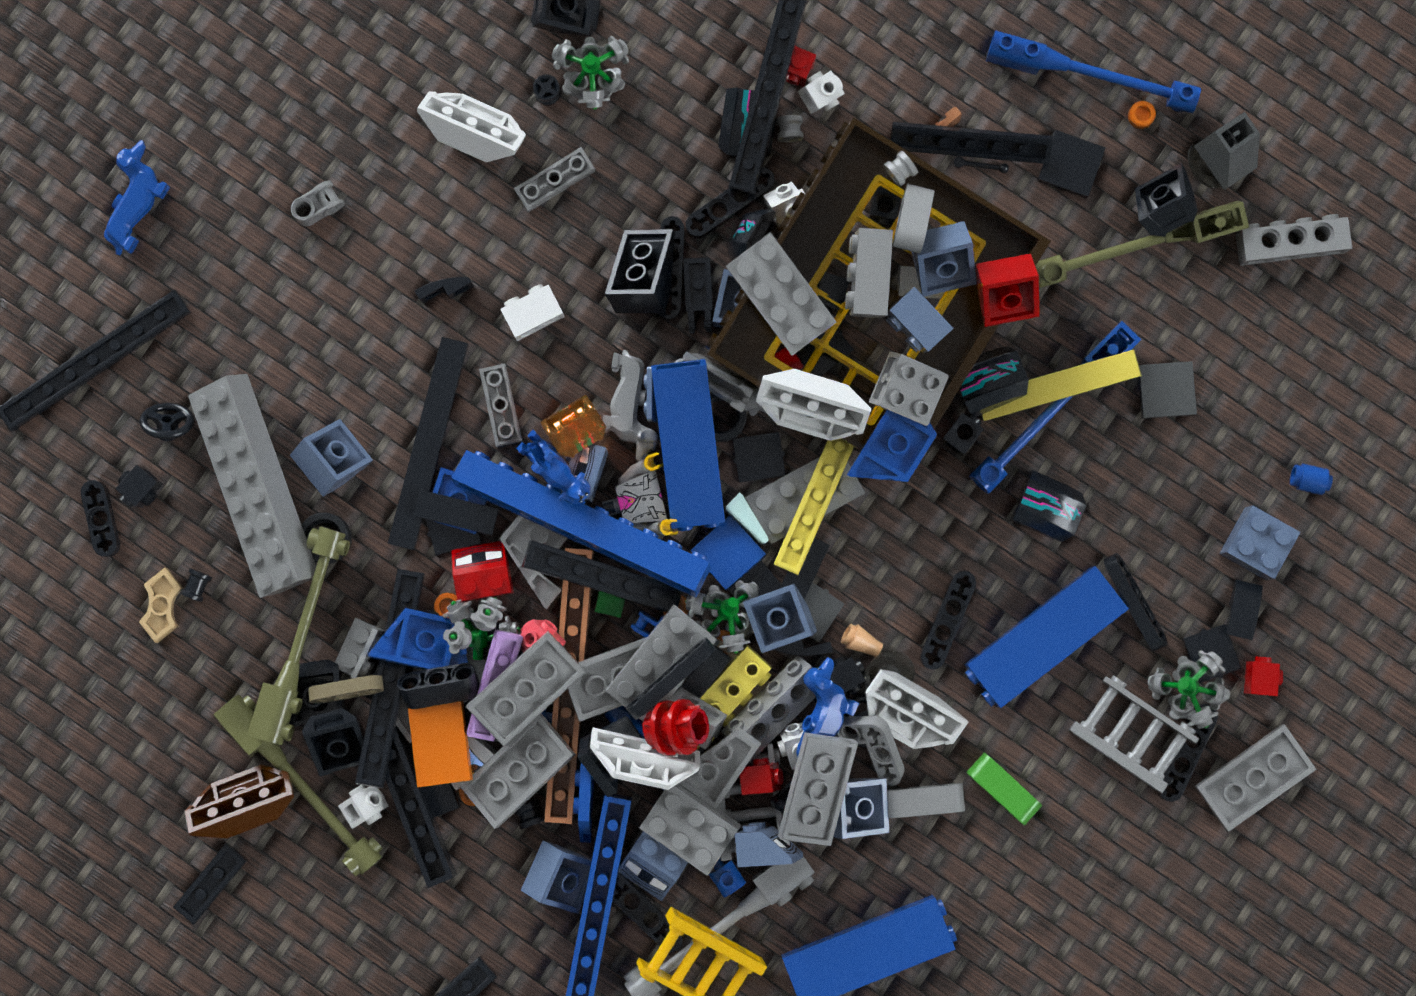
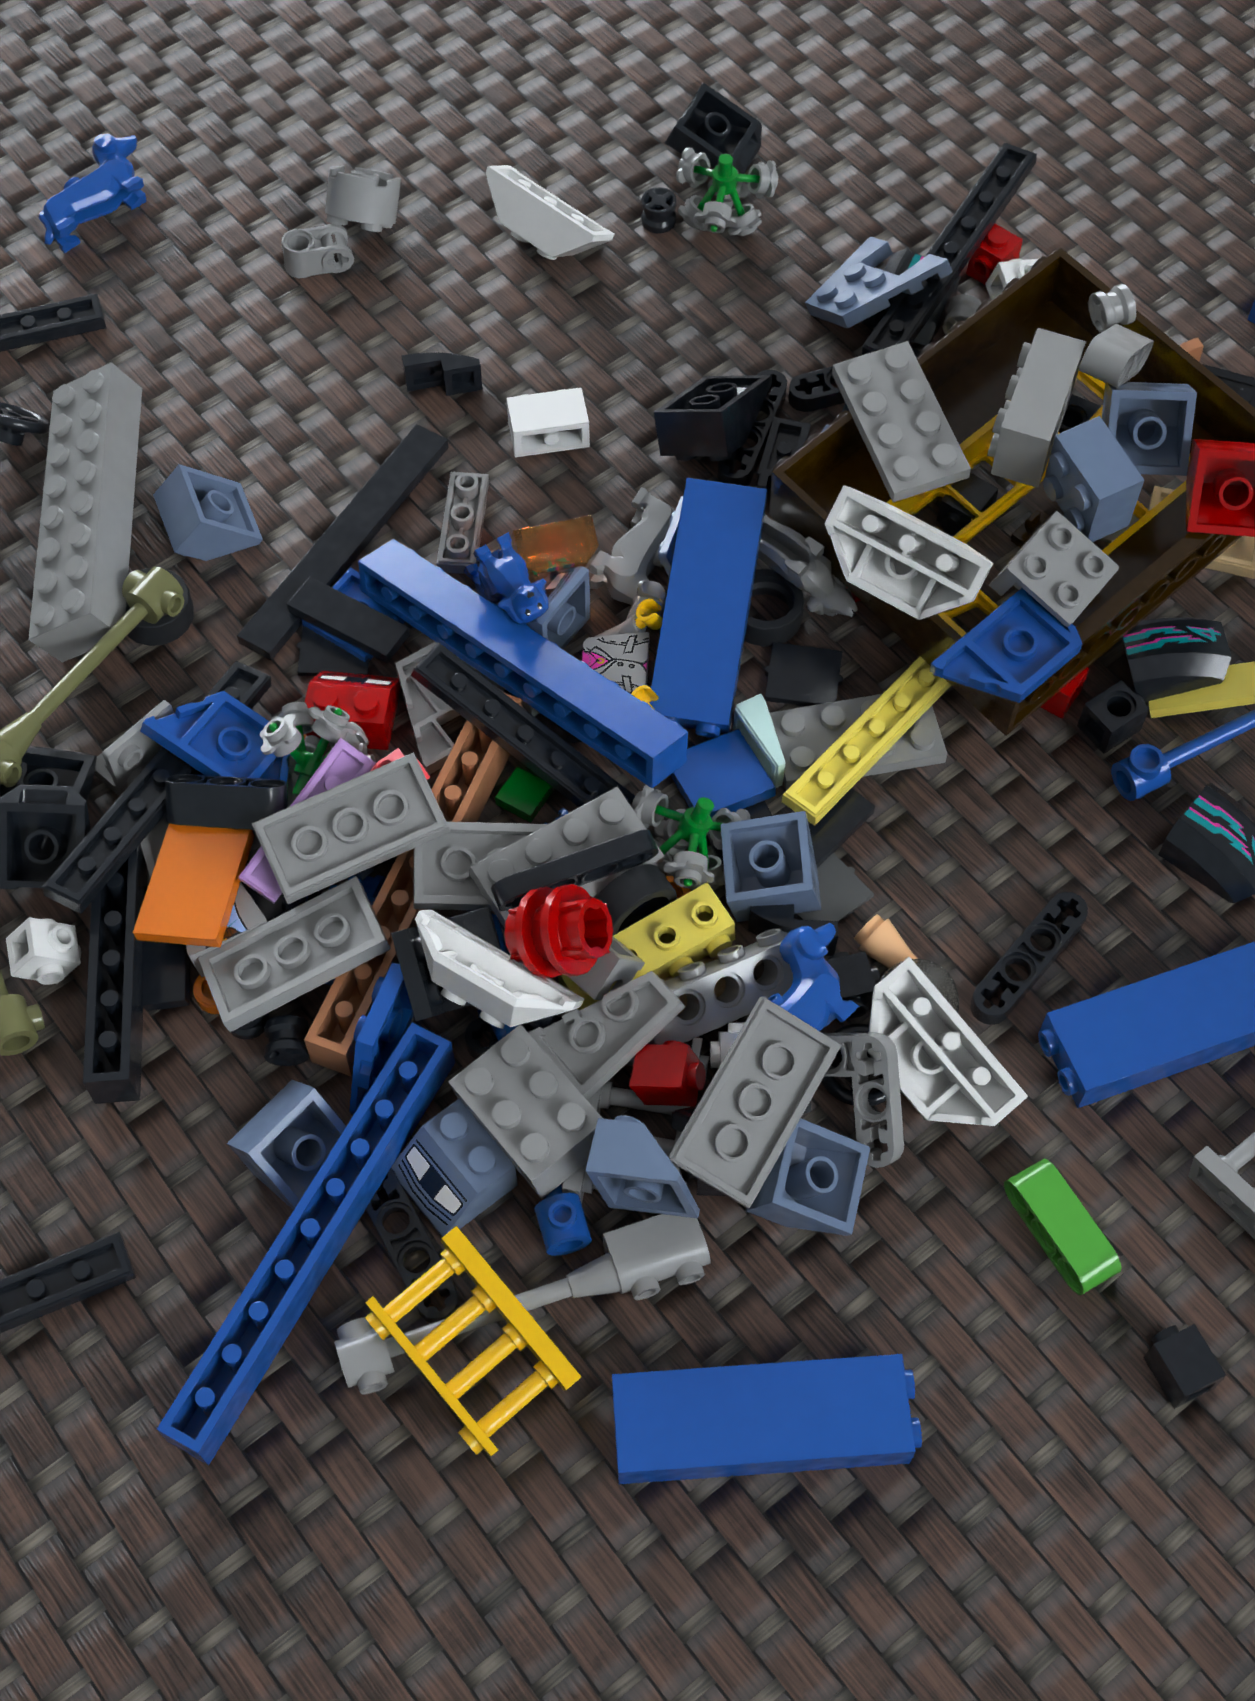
camera: 20 degrees right, 25 degrees down
dark tan beam [308,675,384,704] -> none
light grey tile [514,147,596,212] -> none
light grey beam [887,783,965,818] -> none
none -> light grey brick [325,166,401,232]
none -> sand blue wing [805,237,953,328]
none -> black brick [1144,1324,1227,1409]

